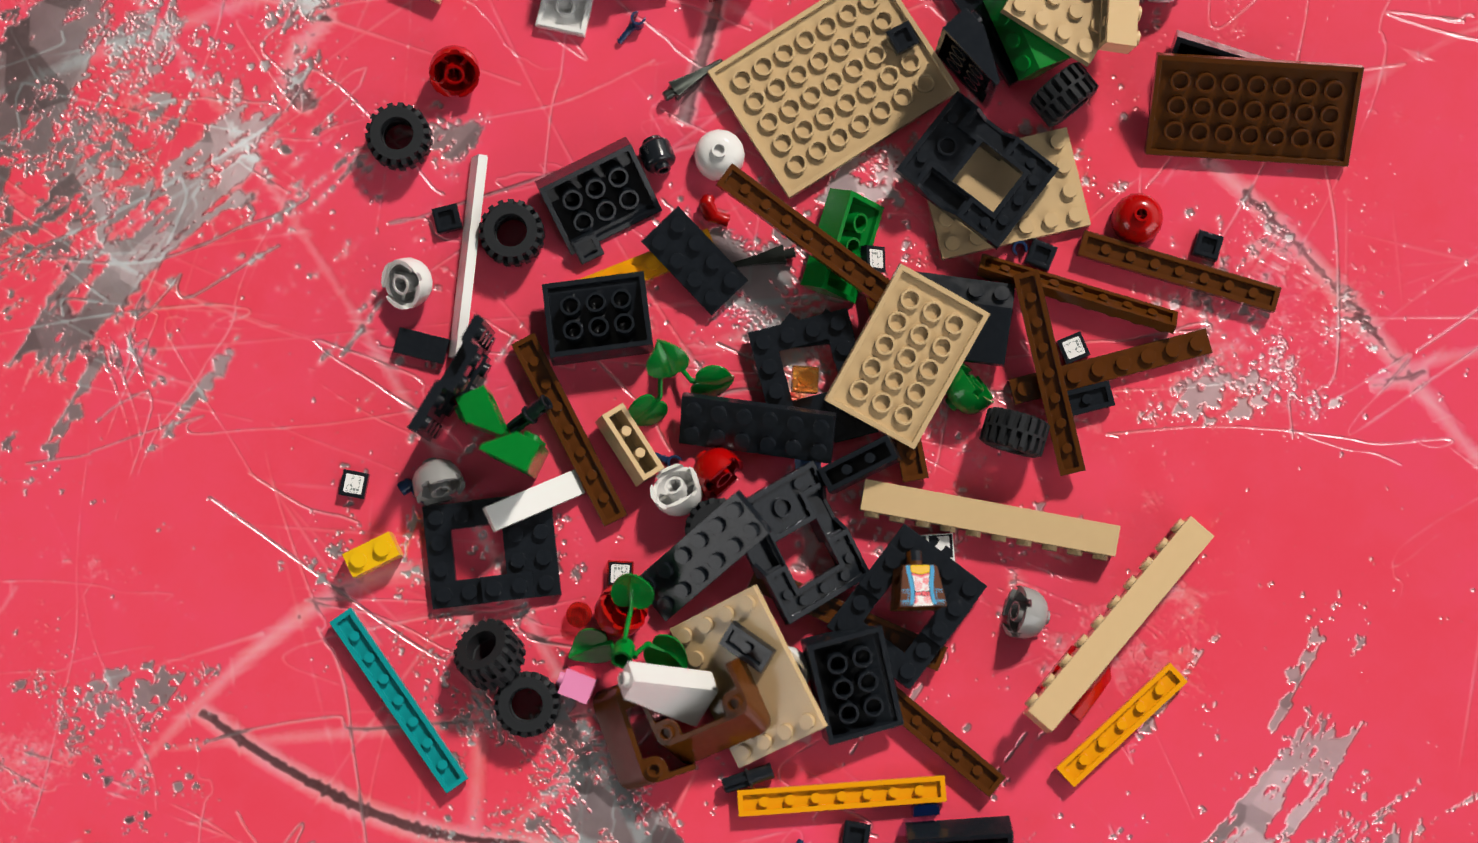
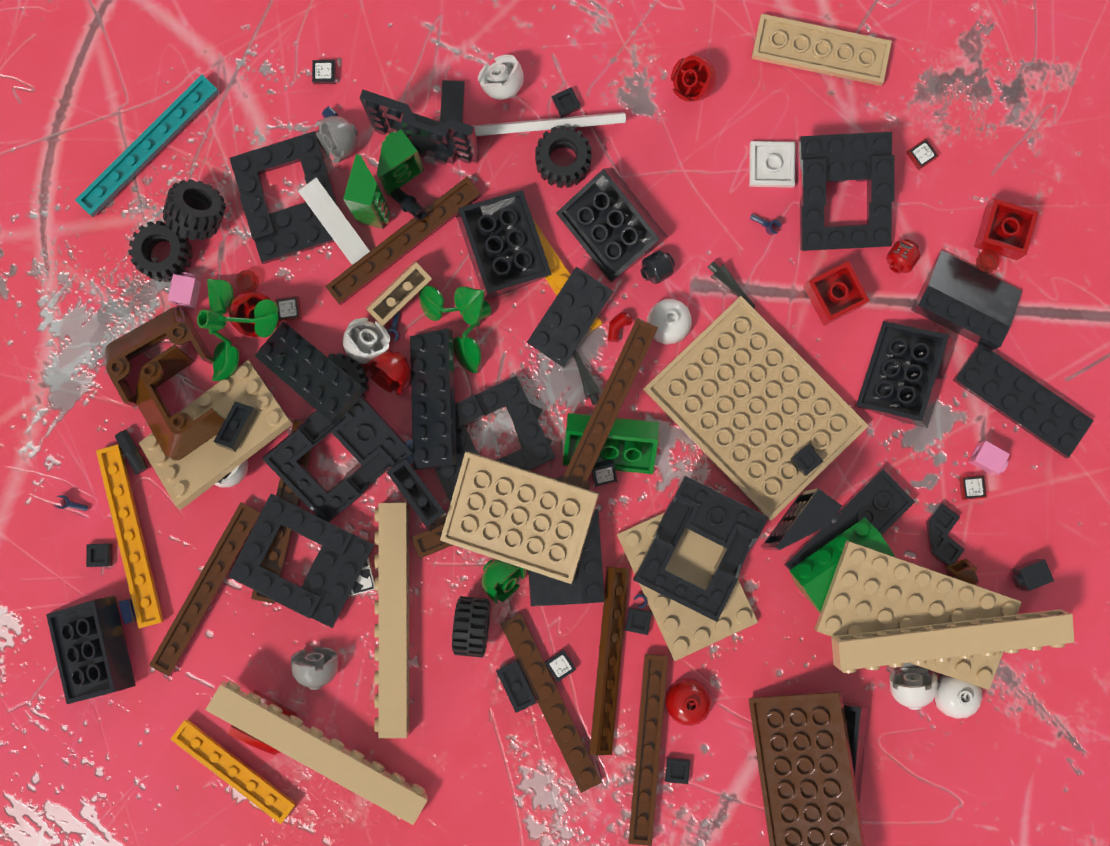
camera: 80 degrees right, 0 degrees up
yellow brick [342,531,404,578] -> none
black tyre [365,102,433,171] -> none
black tile [570,229,605,264] -> none
white slope [618,661,718,726] -> none
clear orange plate [791,365,819,394] -> none
black slope [800,624,904,745] -> none
torso [890,550,947,611] -> none
reddish brown plate [1013,269,1086,476] -> none
black tyre [1030,62,1099,127] -> none

